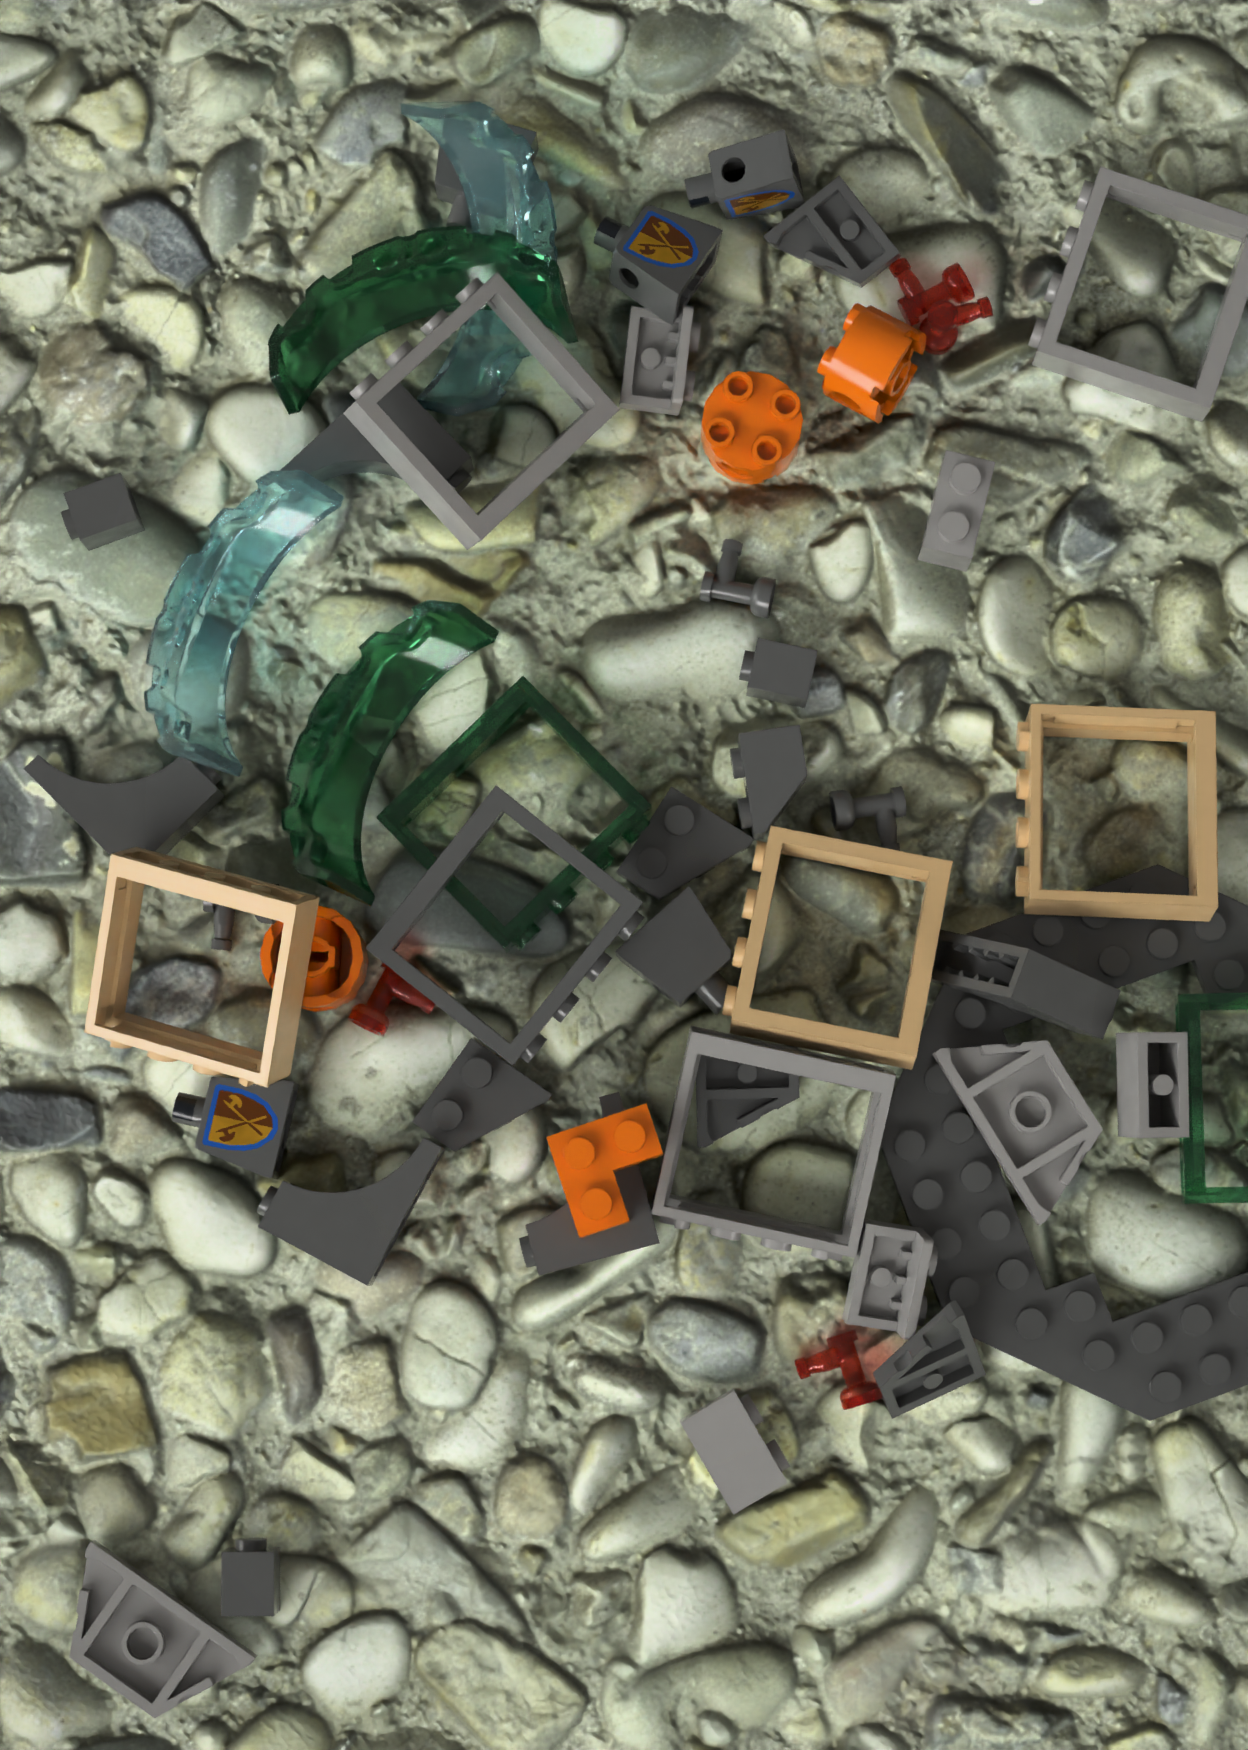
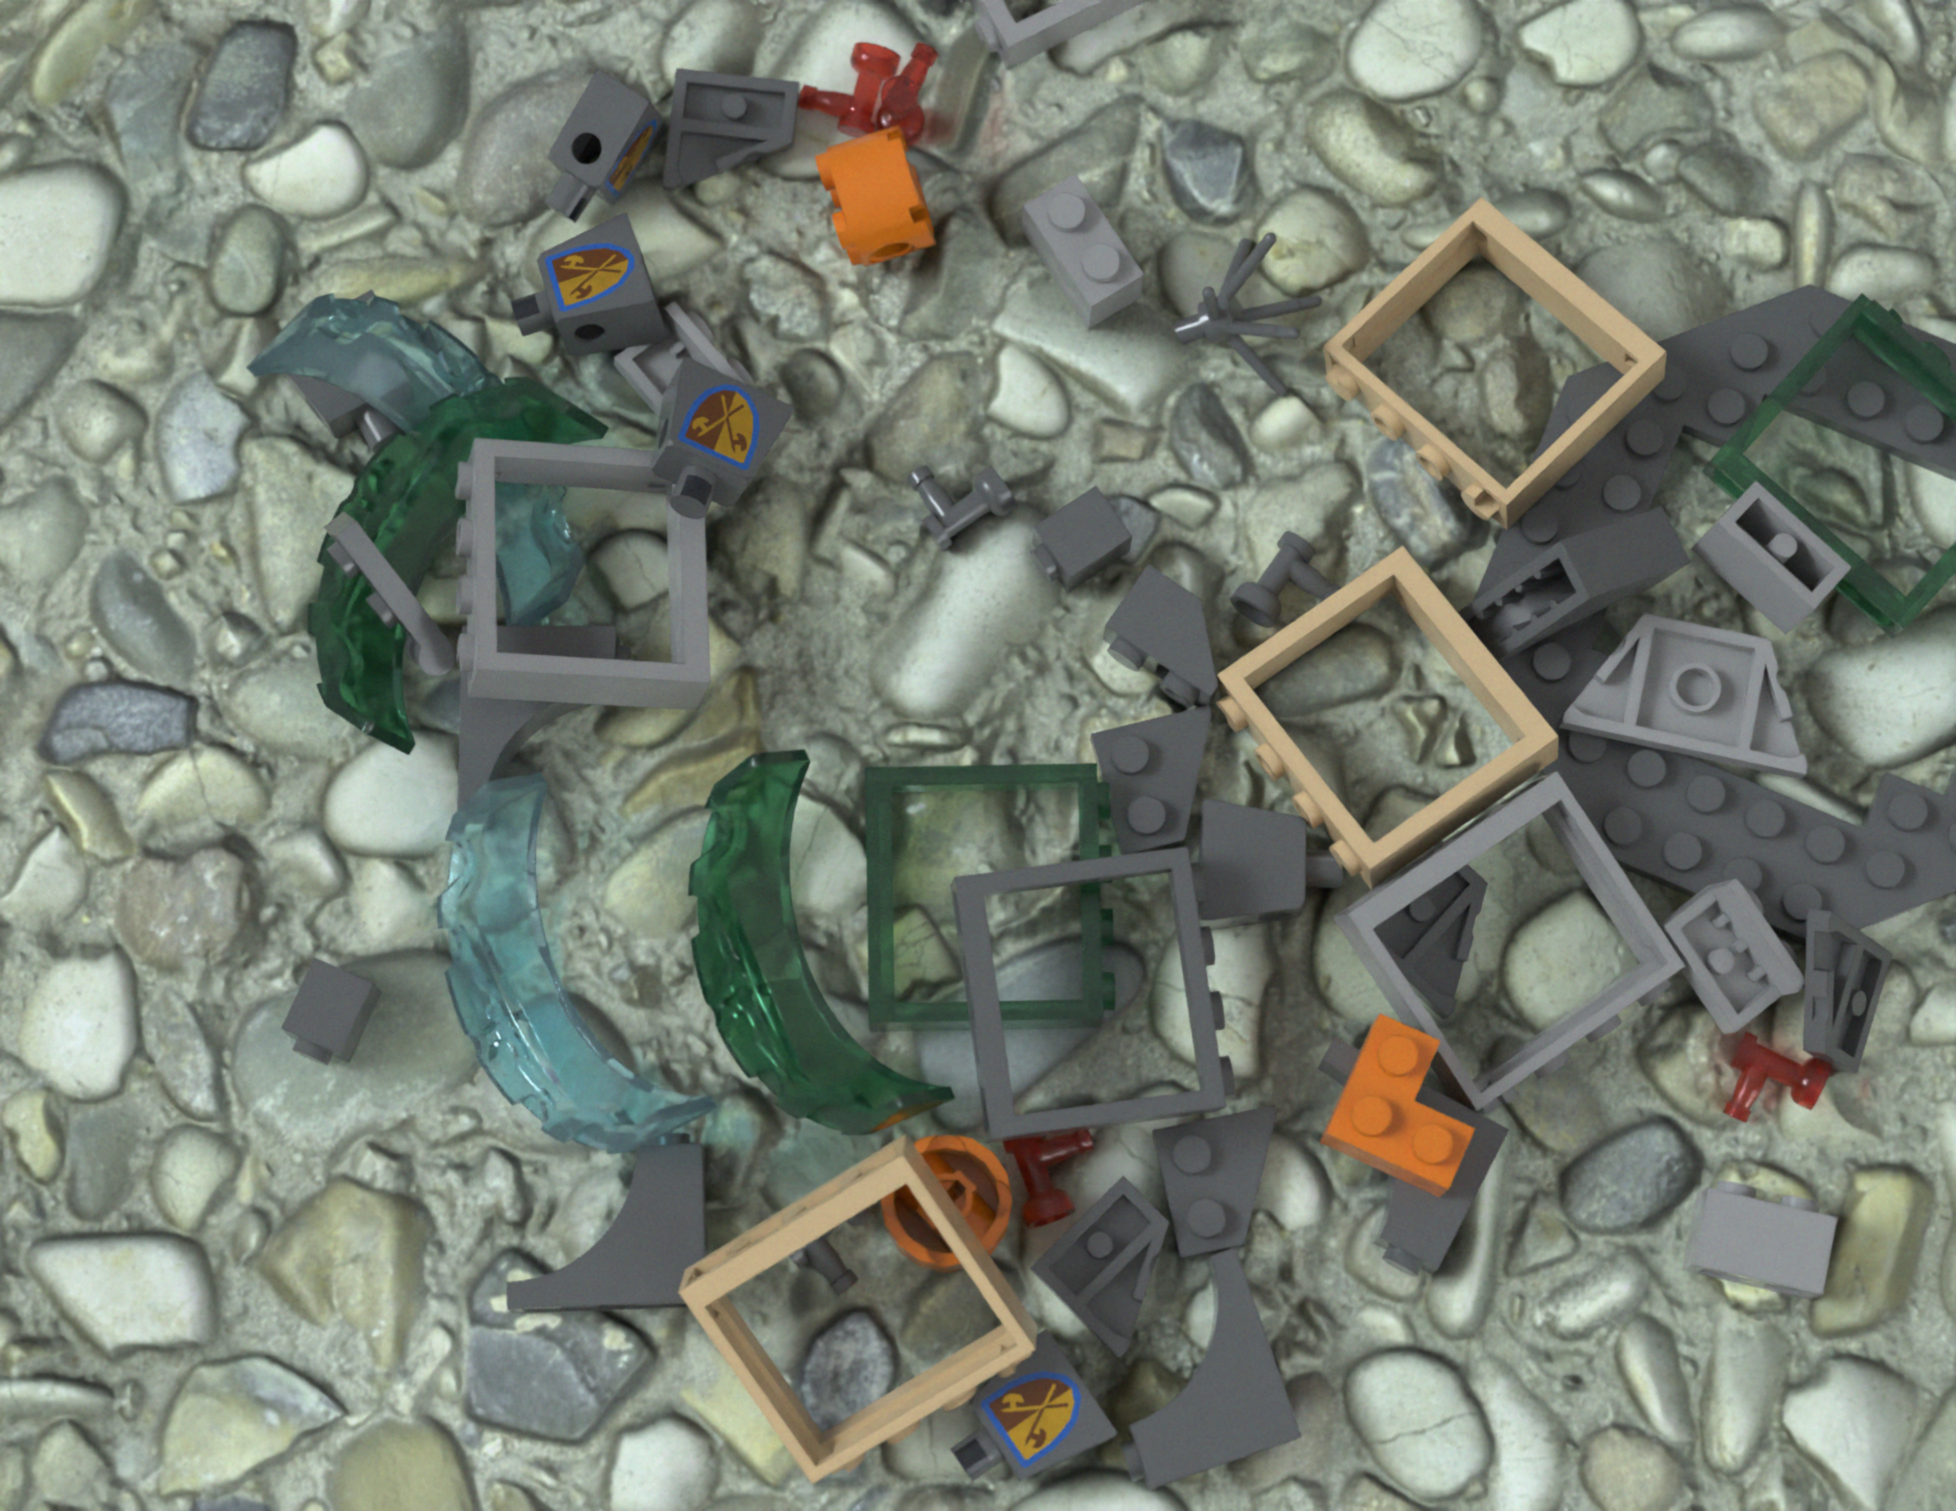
camera: 55 degrees left, 5 degrees down
orange brick [701,371,803,485] -> none
none -> dark grey plate [324,512,456,676]
none -> dark grey torso [651,356,795,519]
none -> dark grey wing [1030,1176,1169,1359]
none -> dark grey plant [1174,232,1322,396]

